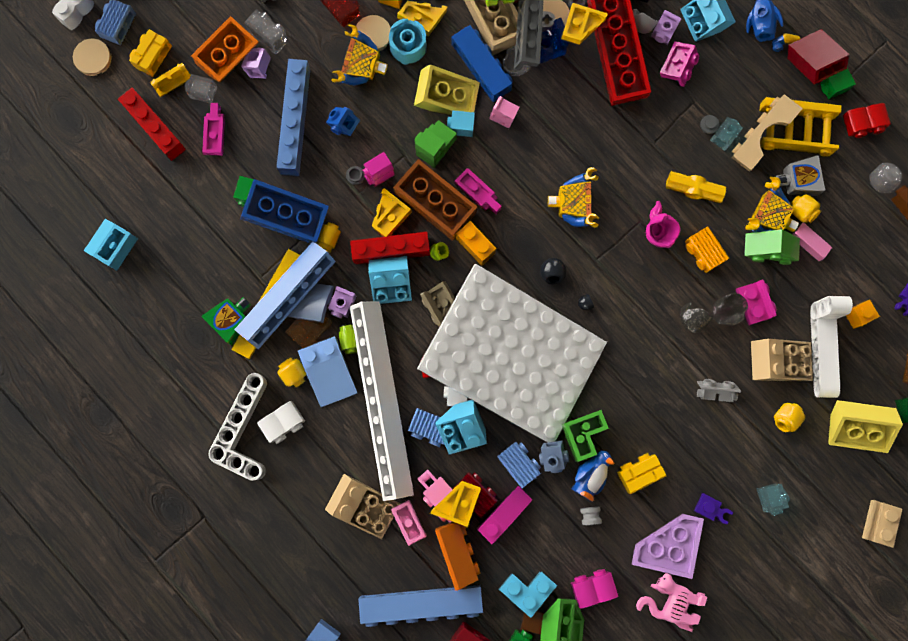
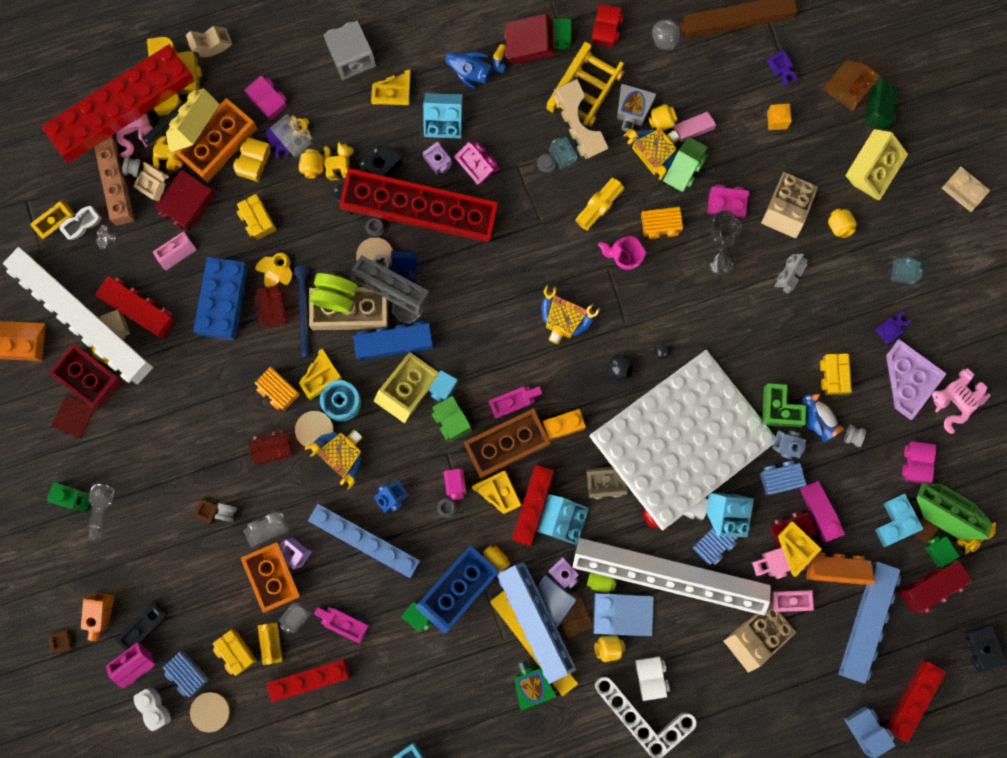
camera: 60 degrees left, 0 degrees up
lime bush [430,242,449,261] -> none
bright pink piece [489,96,520,128] -> none
yellow wing [561,3,608,45] -> none
light grey hair [633,9,658,34] -> none
white beam [810,296,852,398] -> none

